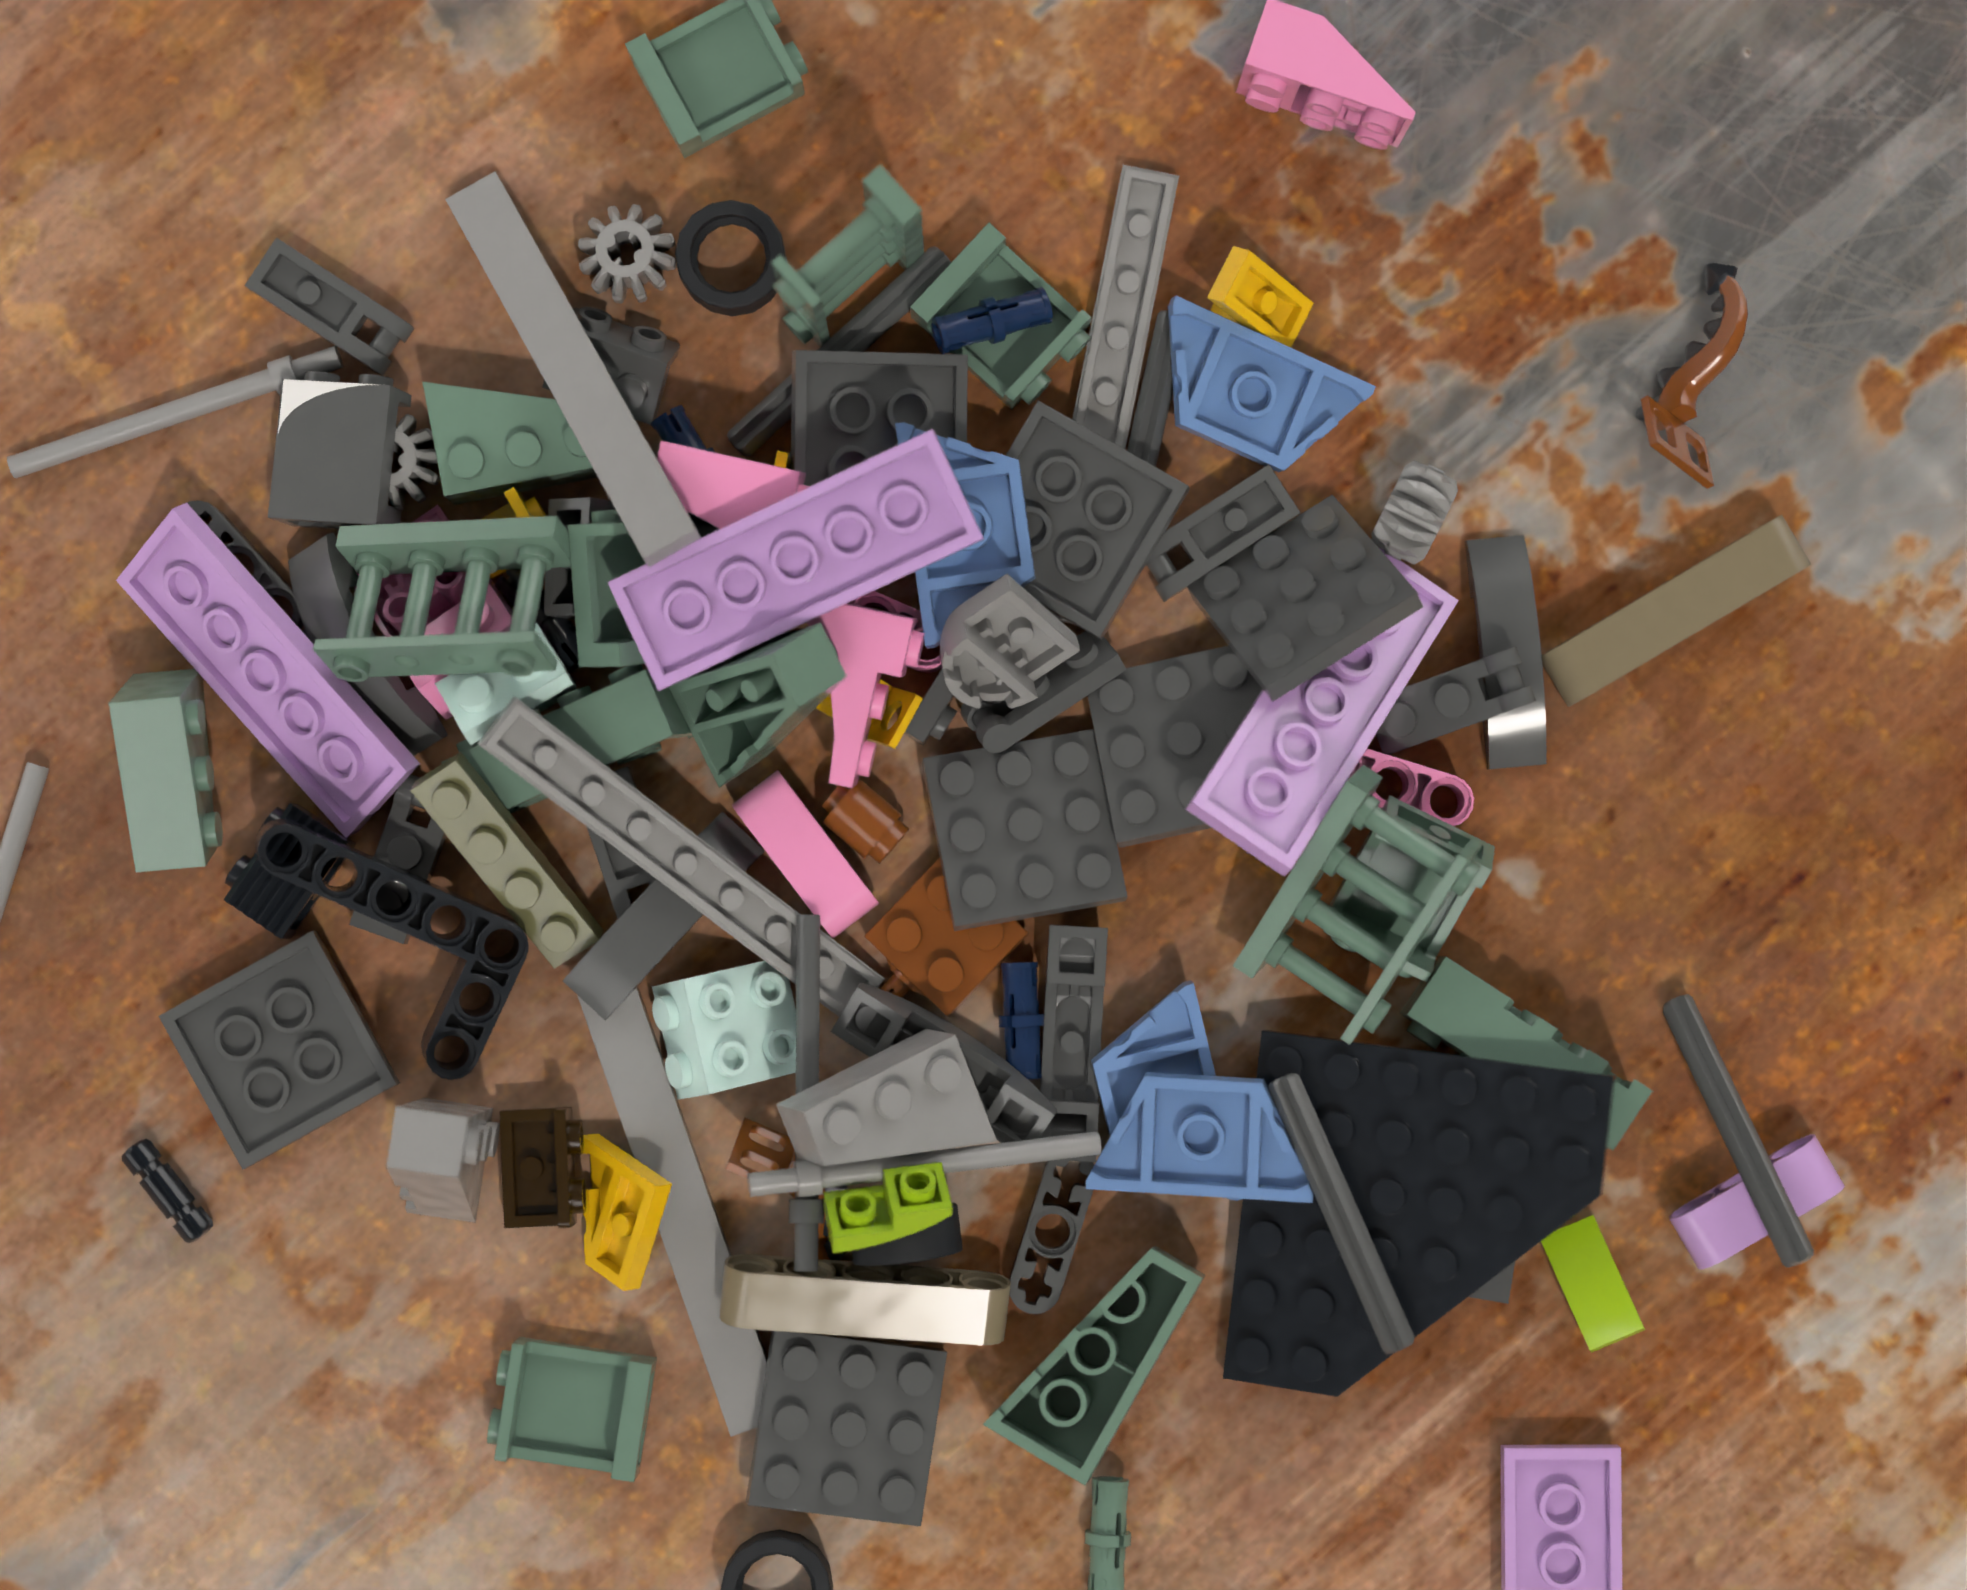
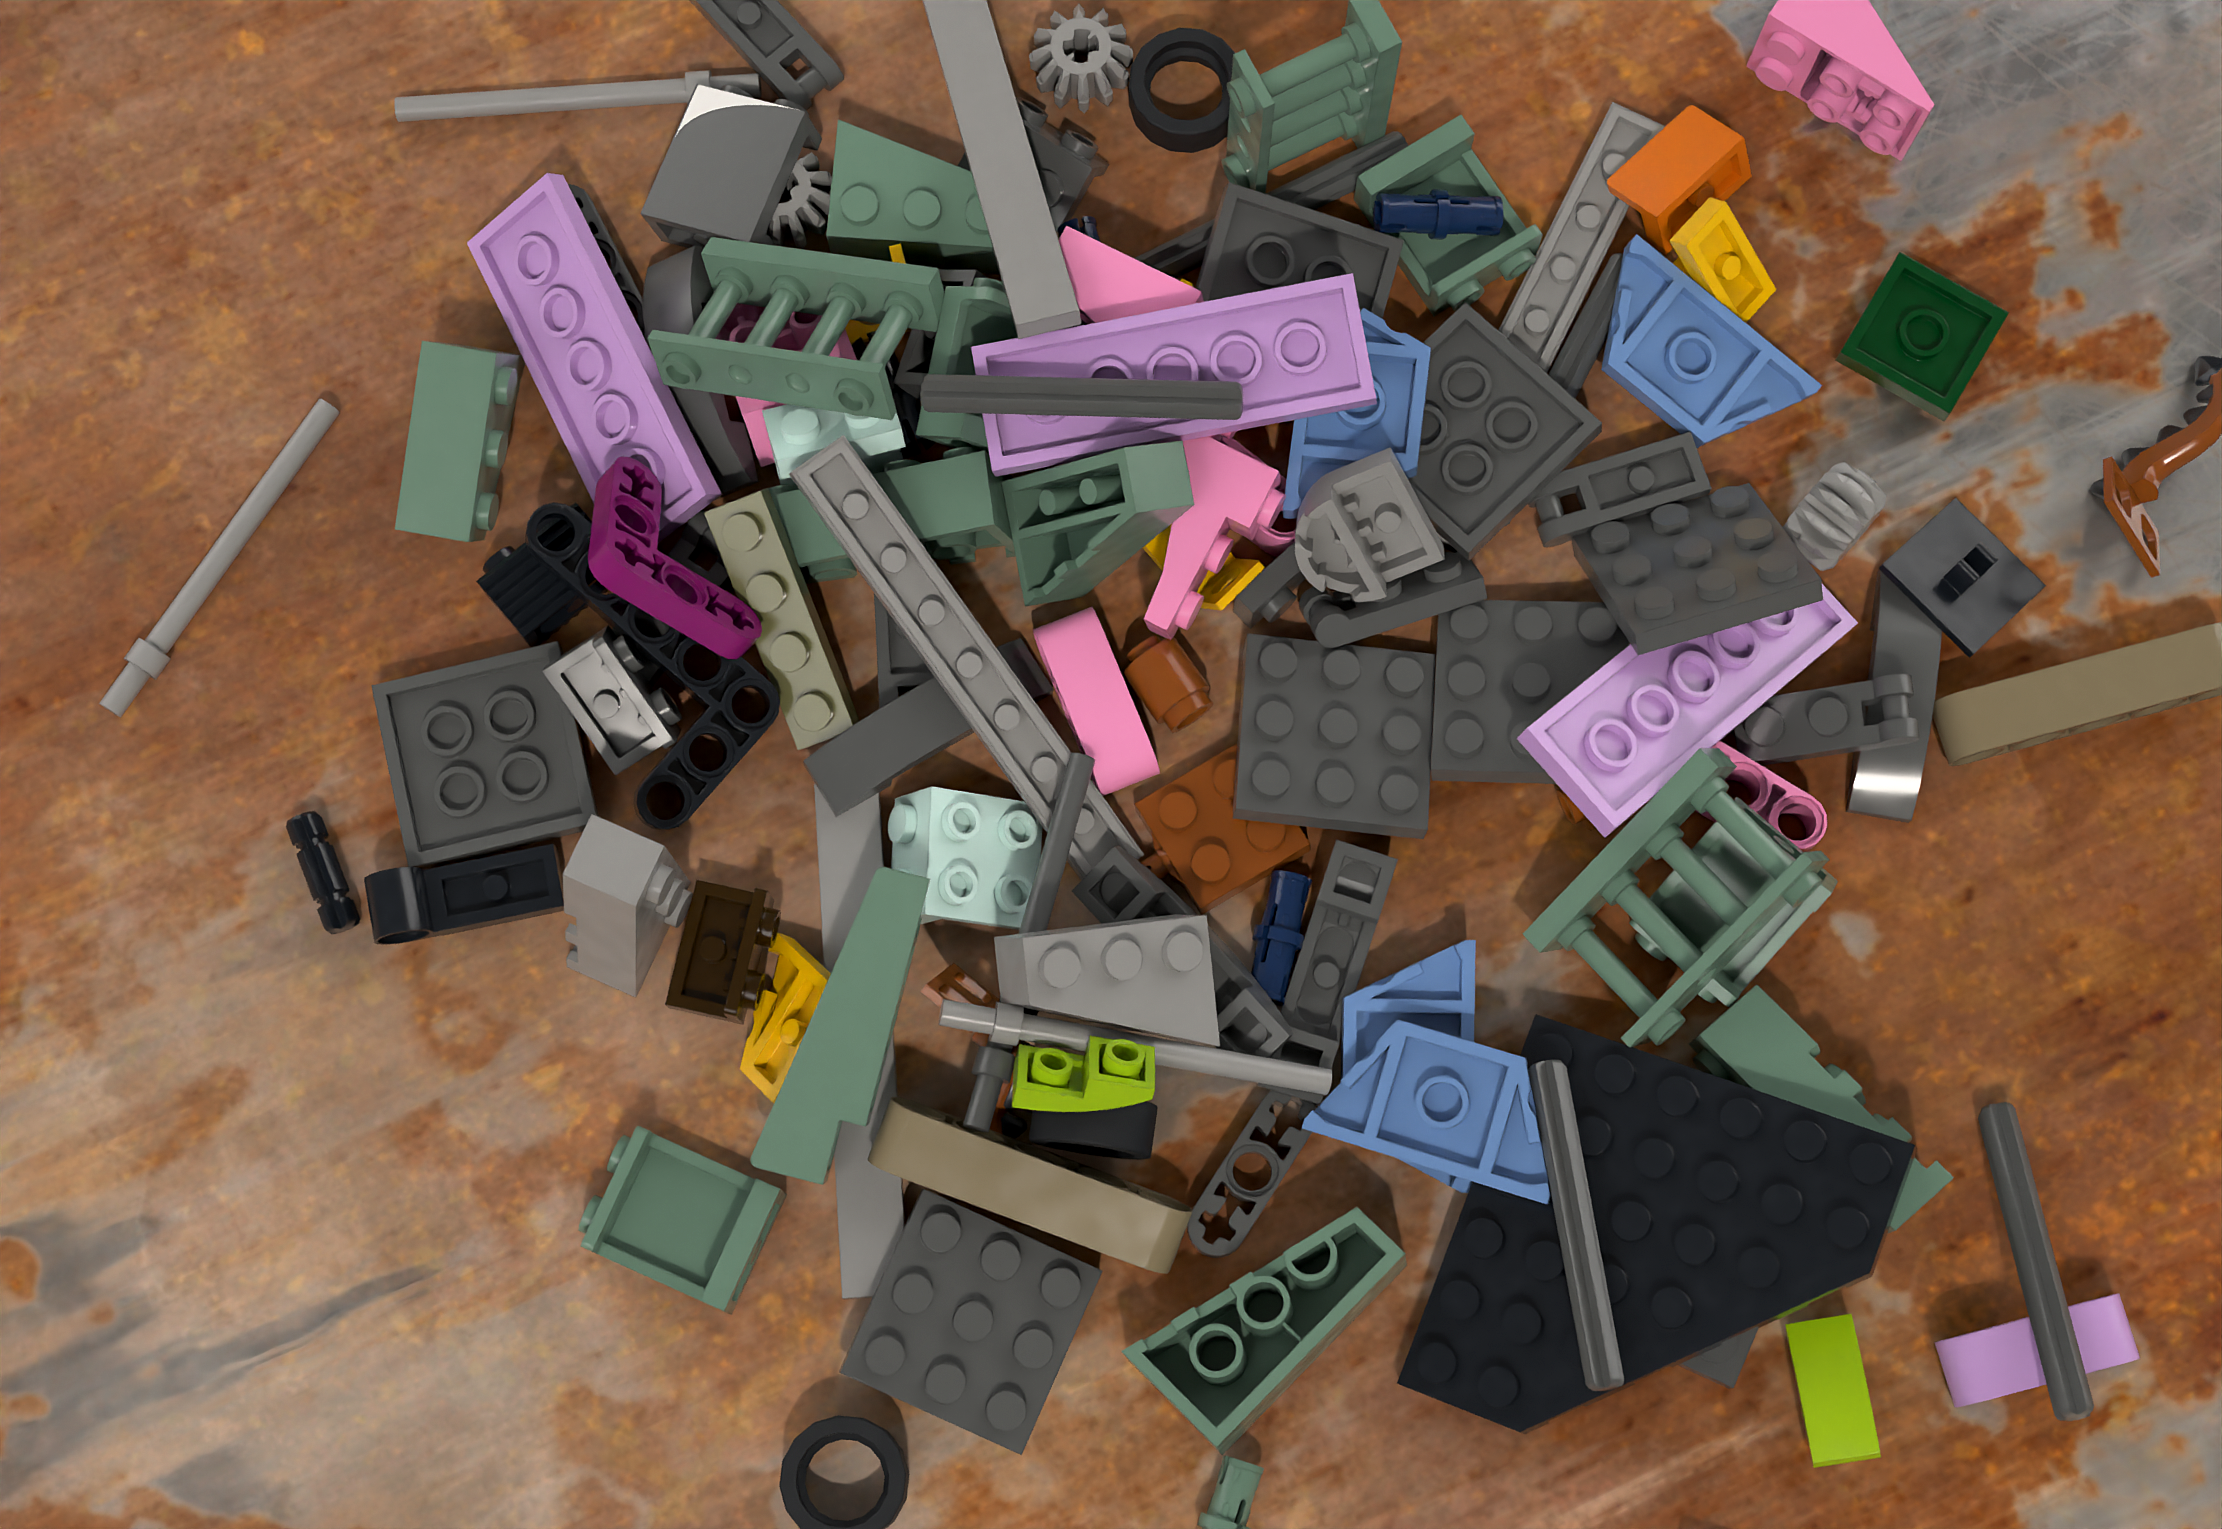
camera: 25 degrees right, 10 degrees down
none -> black plate [364,844,564,945]
none -> bracket [542,625,682,776]
none -> magenta beam [588,456,762,659]
none -> sand green wedge [750,867,930,1185]
none -> dark grey axle [920,374,1243,420]
none -> orange panel [1607,105,1752,255]
none -> dark green plate [1835,252,2009,421]
none -> black piece [1878,498,2046,658]

